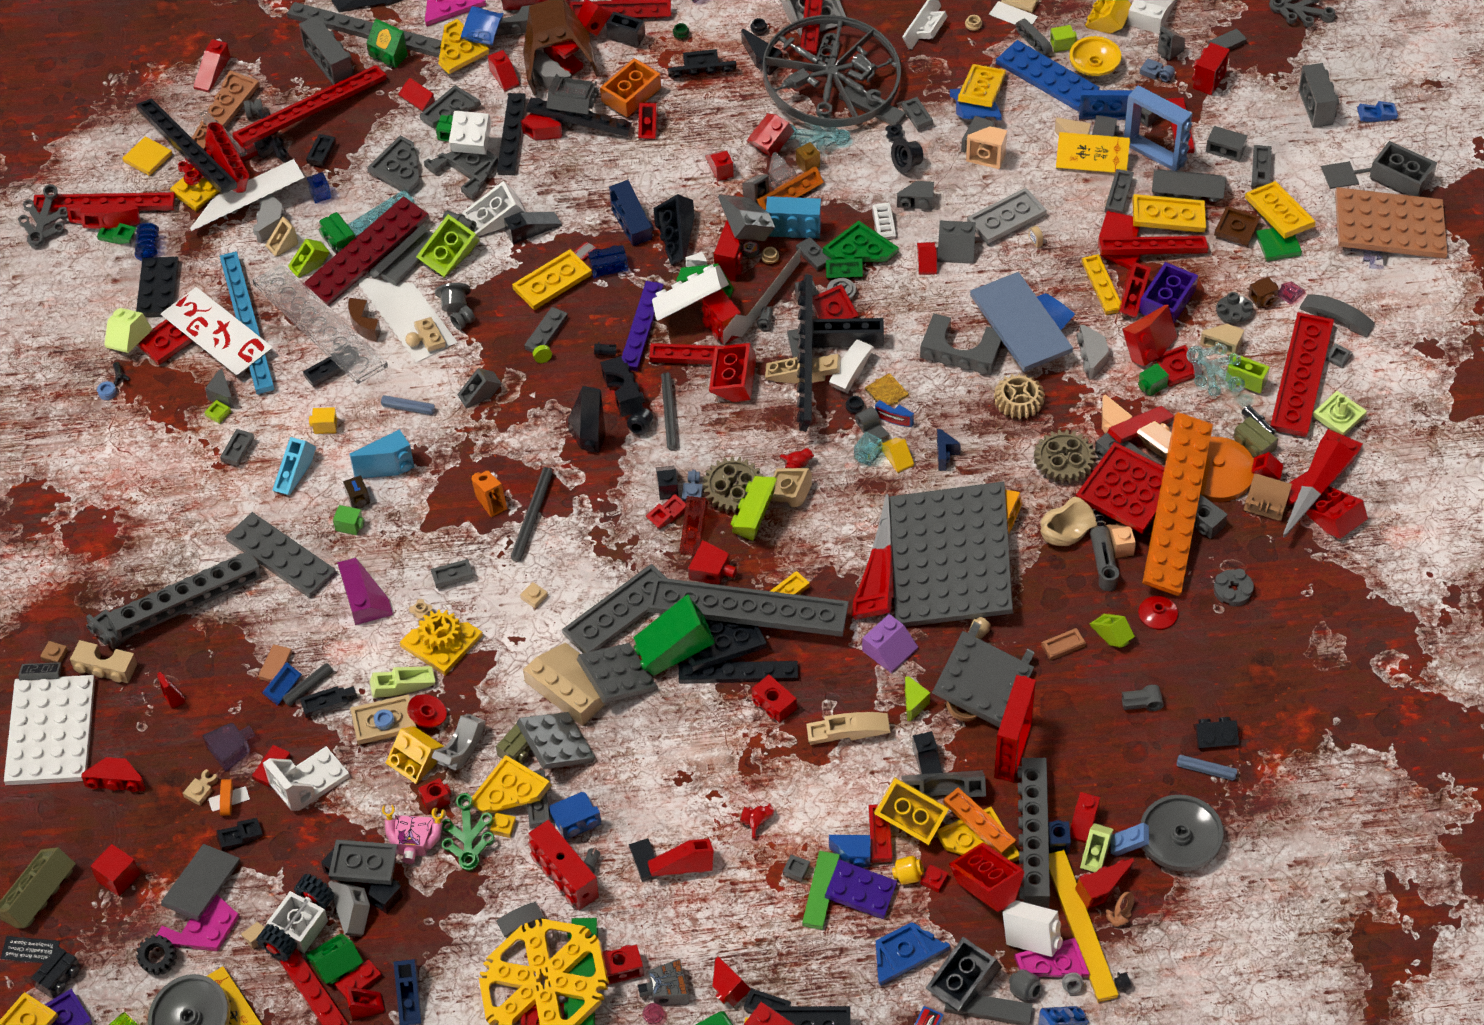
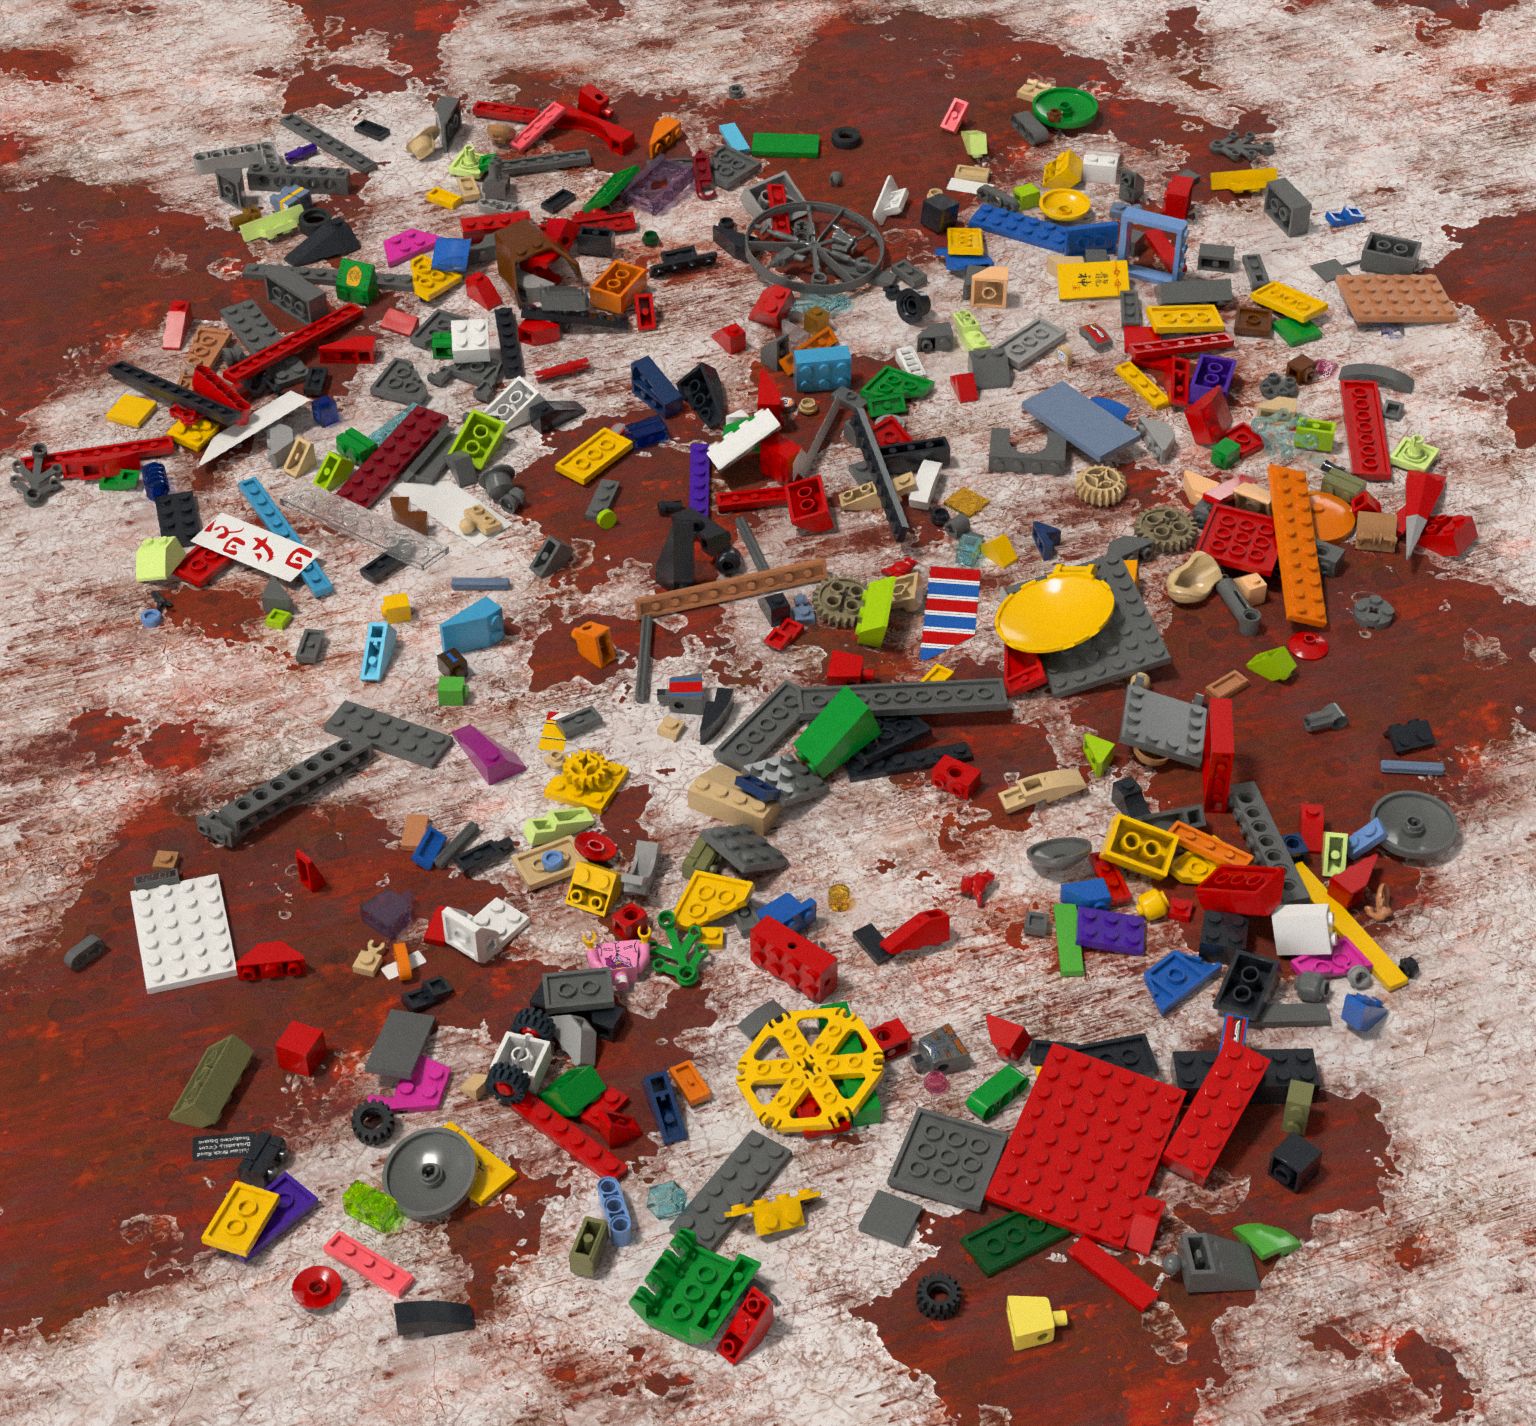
camera: 15 degrees left, 10 degrees down
tan arch [70,640,137,683] -> none
clear red slope [679,496,708,555] -> none
dark grey slope [718,194,775,241] -> none
dark grey pin [757,307,773,330] -> none
medium lavender slope [862,614,918,674] -> none
slope [875,400,914,427] -> none
none -> dark grey plate [219,299,309,389]
none -> red slope [318,336,377,364]
none -> dark grey slope [444,450,477,488]
none -> red pin [534,357,590,383]
none -> yellow sticker [538,711,570,752]
none -> nougat plate [634,558,828,620]
none -> dark grey torso [657,673,703,715]
none -> orange plate [669,1060,711,1107]
none -> black slope [700,687,734,745]
none -> dark blue plate [734,774,781,802]
none -> clear yellow wheel [828,884,850,912]
none -> sticker [919,566,981,660]
none -> black head [920,193,959,233]
none -> yellowish green slope [952,310,991,353]
none -> yellow dish [995,564,1115,653]
none -> dark grey dish [1026,837,1092,871]
none -> slope [1079,323,1113,349]
none -> dark grey slope [1107,535,1155,563]
none -> black brick [1198,910,1250,965]
none -> yellow bracket [1210,167,1277,193]

